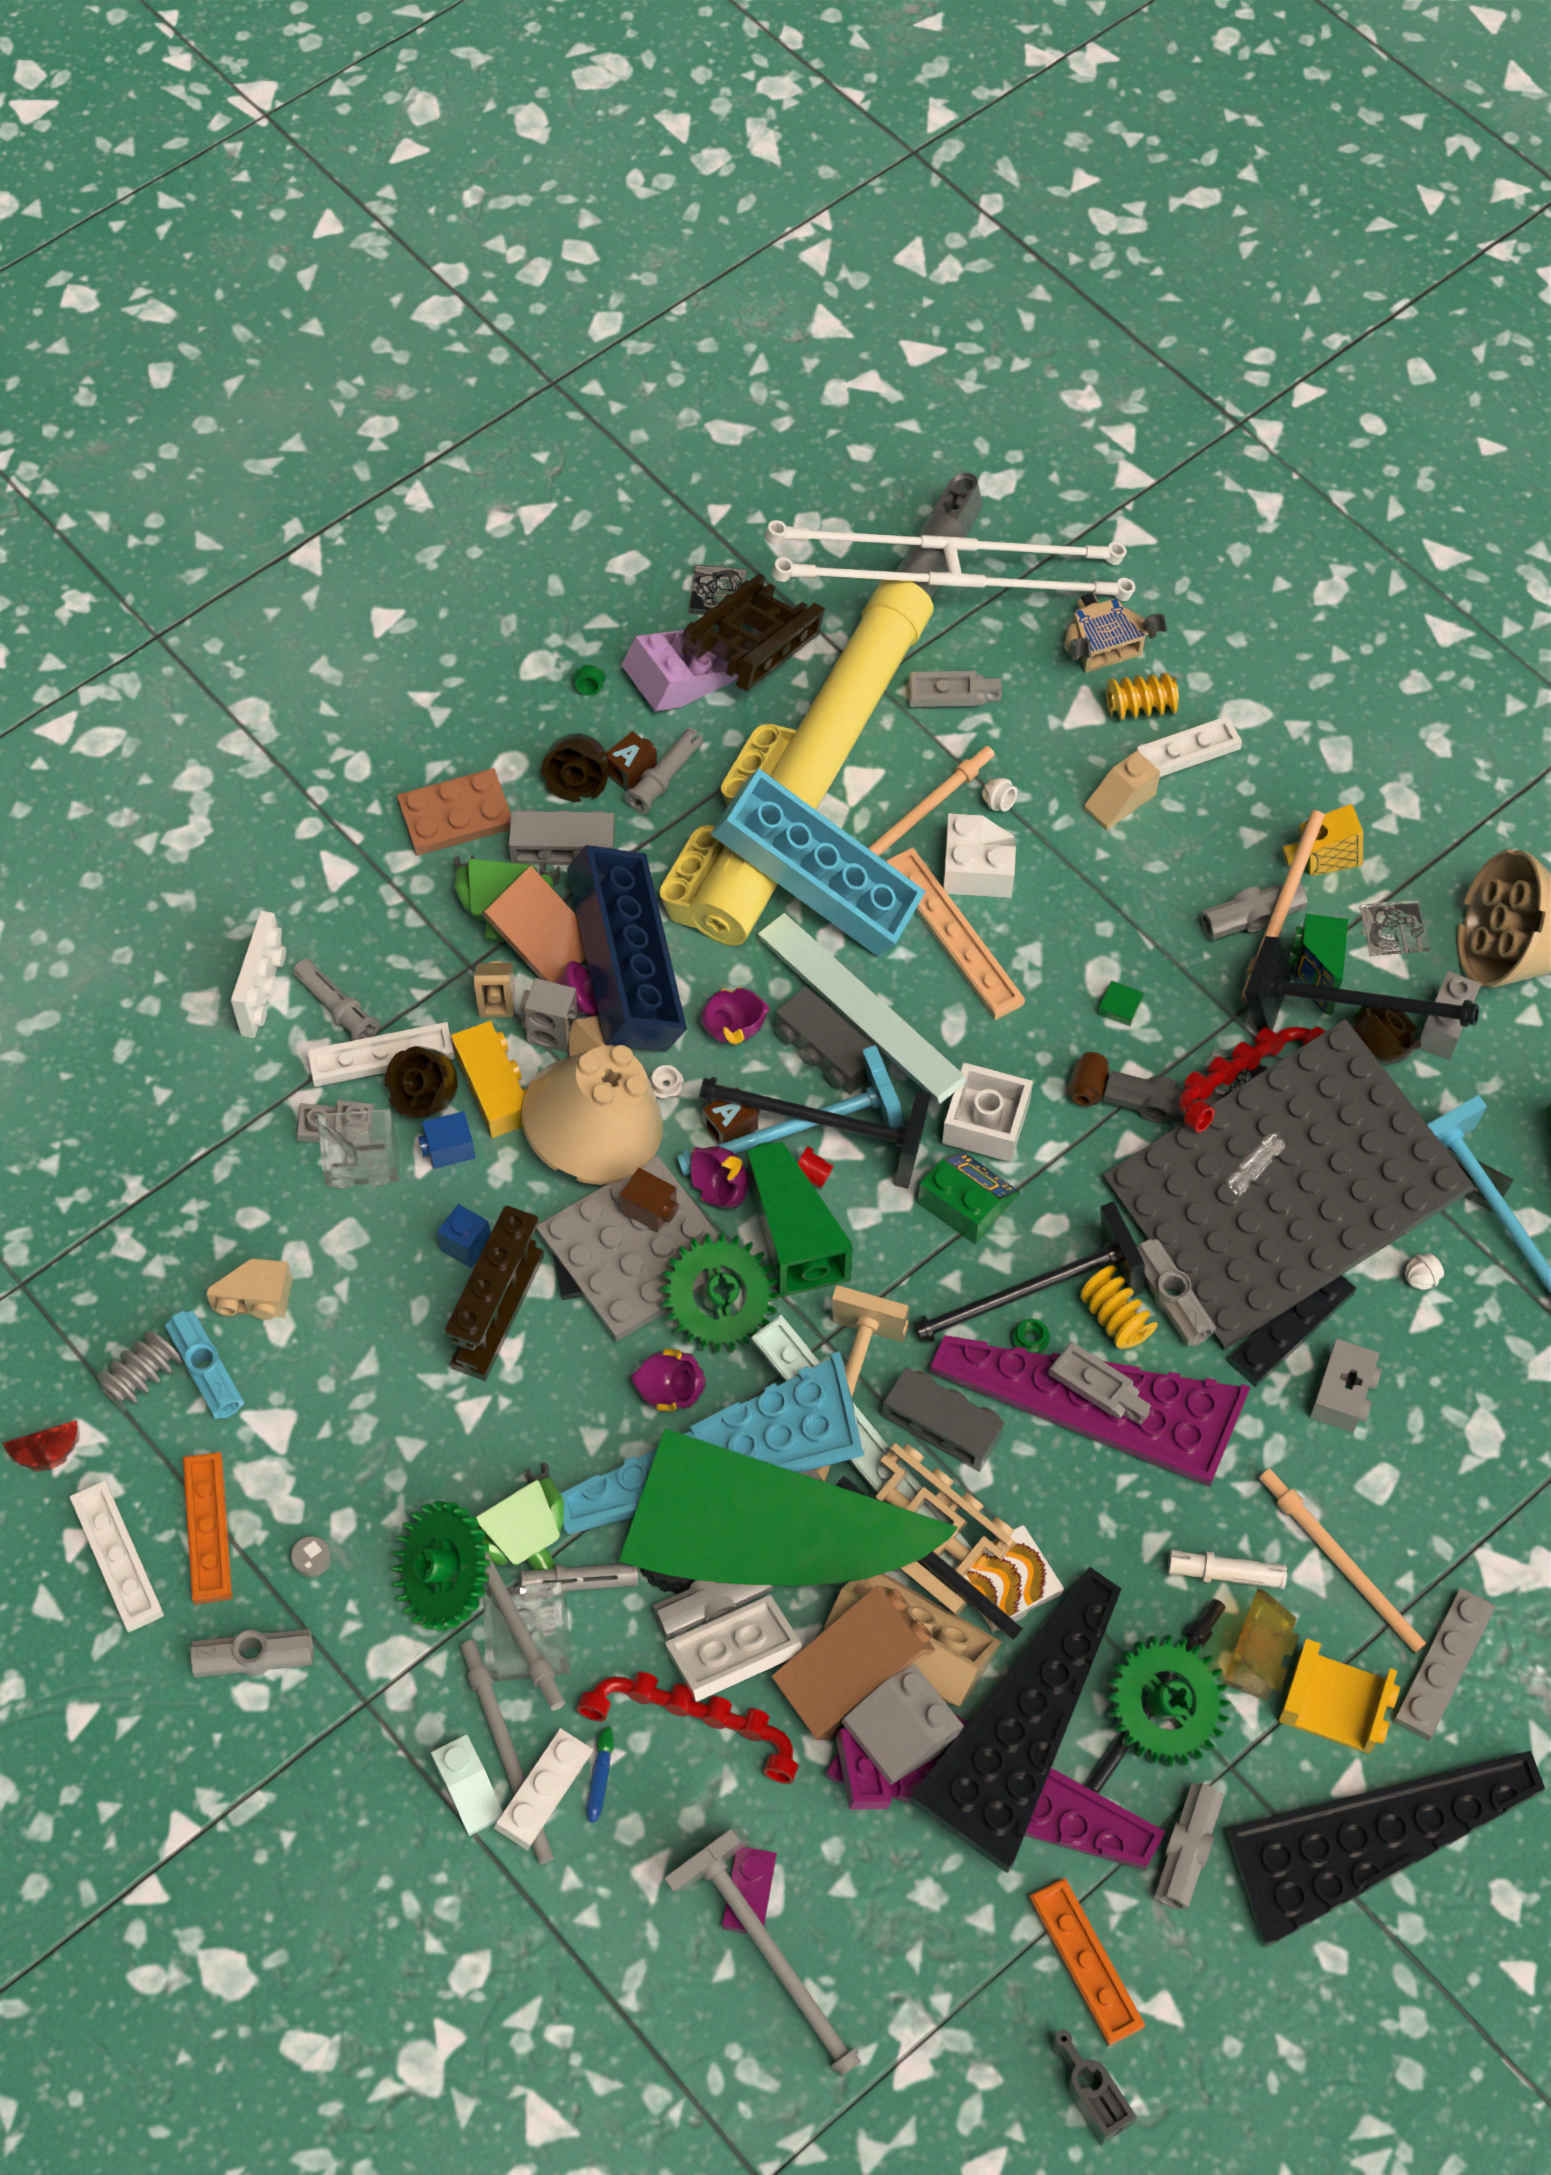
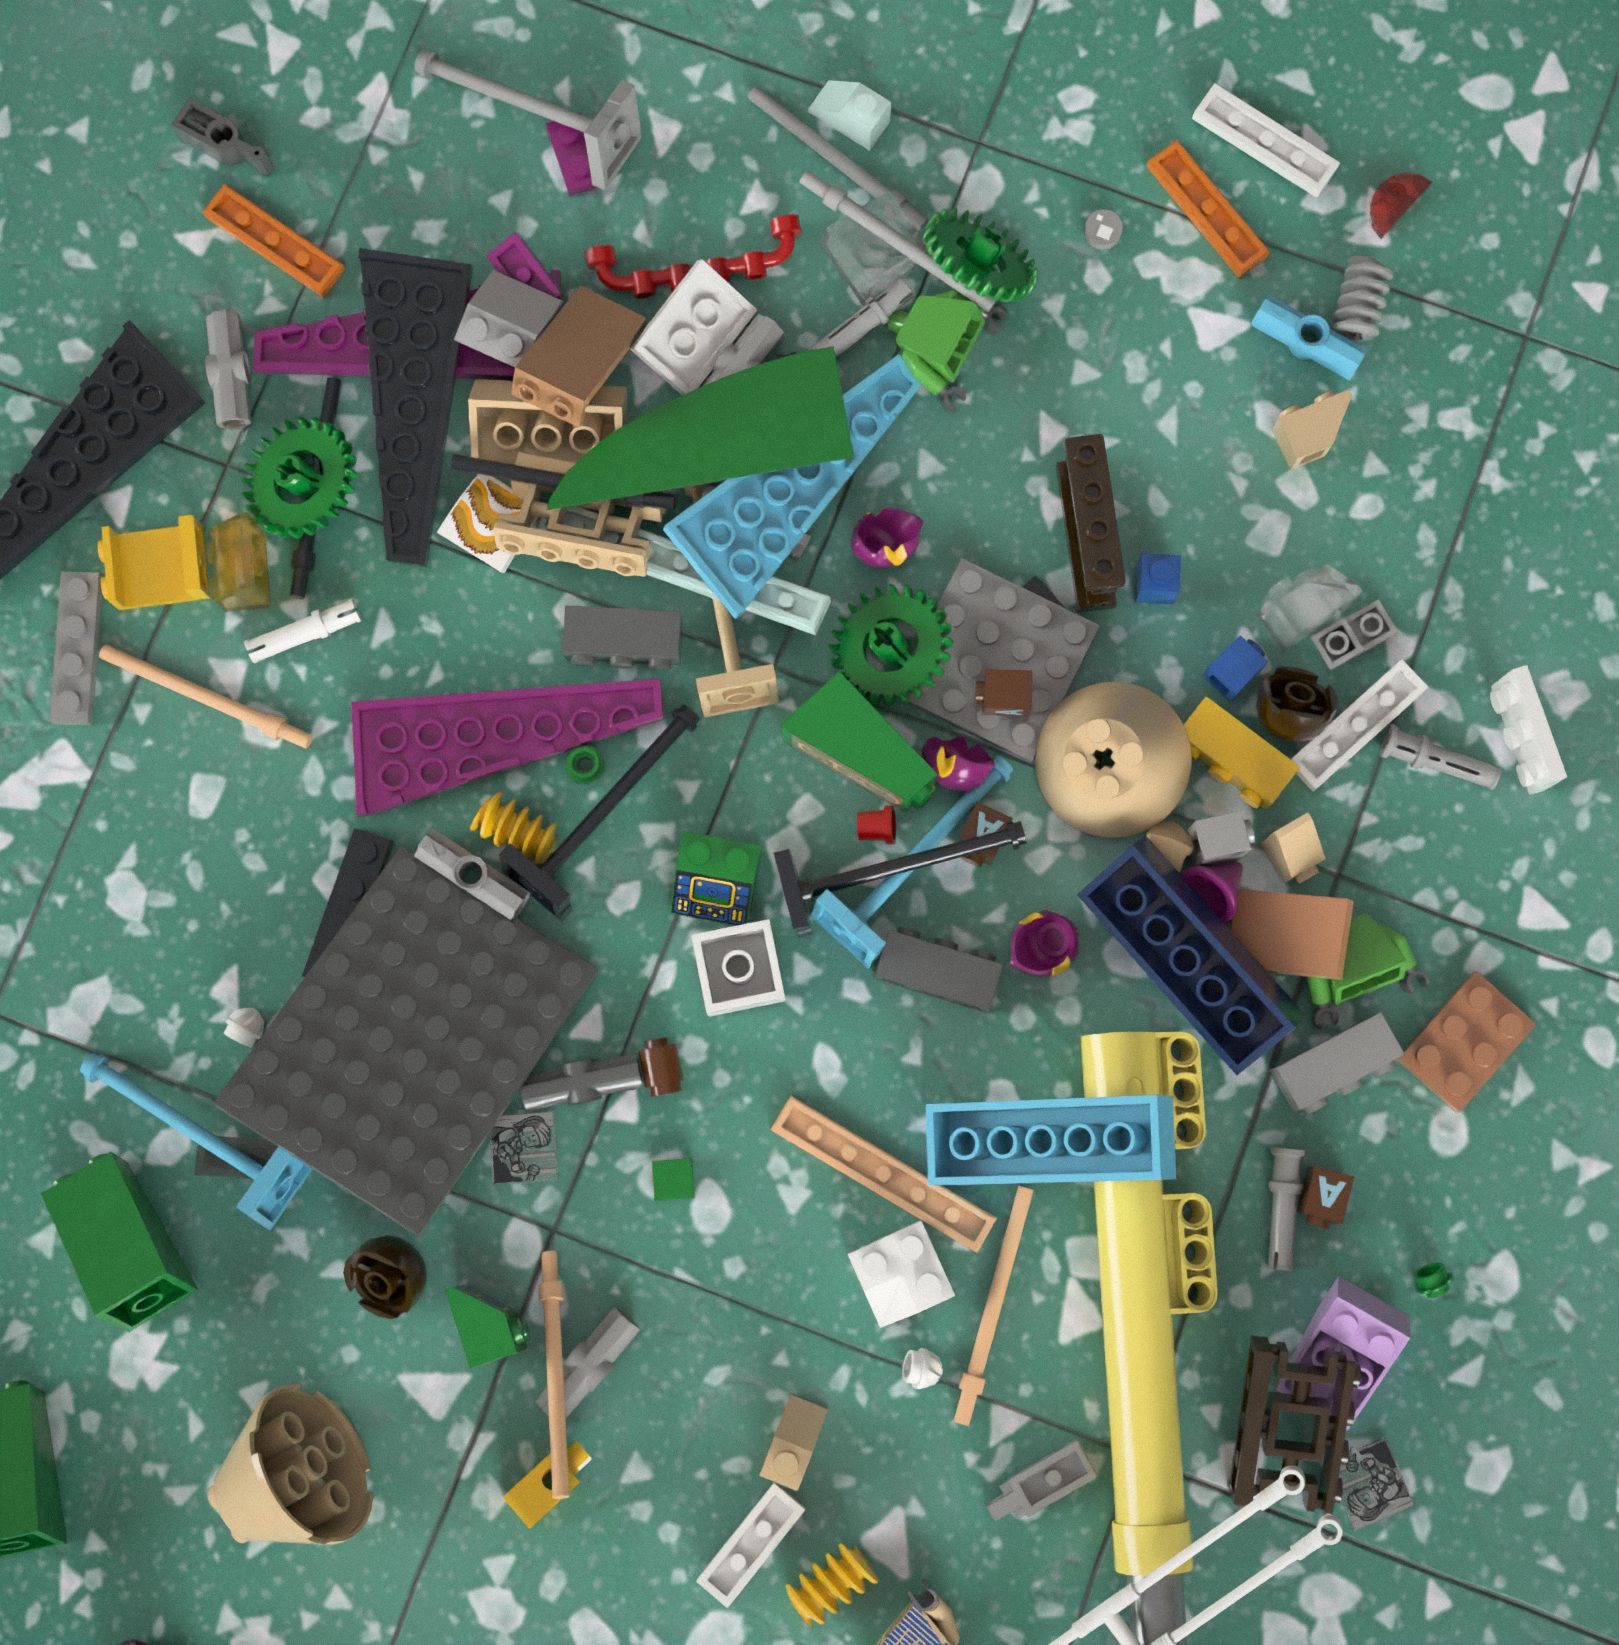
camera: 155 degrees right, 20 degrees up
light grey piece [191,1629,314,1678] -> none
white plate [494,1728,593,1851] -> none
dark brown cylinder [541,733,610,802] -> none
blue piece [586,1726,614,1823] -> none
white plate [649,1065,684,1099] -> none
light aqua tile [758,913,966,1104] -> none
light grey hinge [1049,1342,1151,1425] -> none
red bar [1178,1026,1326,1133] -> none
clear axle [1226,1132,1285,1195] -> none
black tile [1245,936,1479,1034] -> none
light grey brick [1310,1338,1382,1433] -> none
clear piece [1359,899,1431,956] -> none
light grey brick [1420,971,1481,1060] -> none

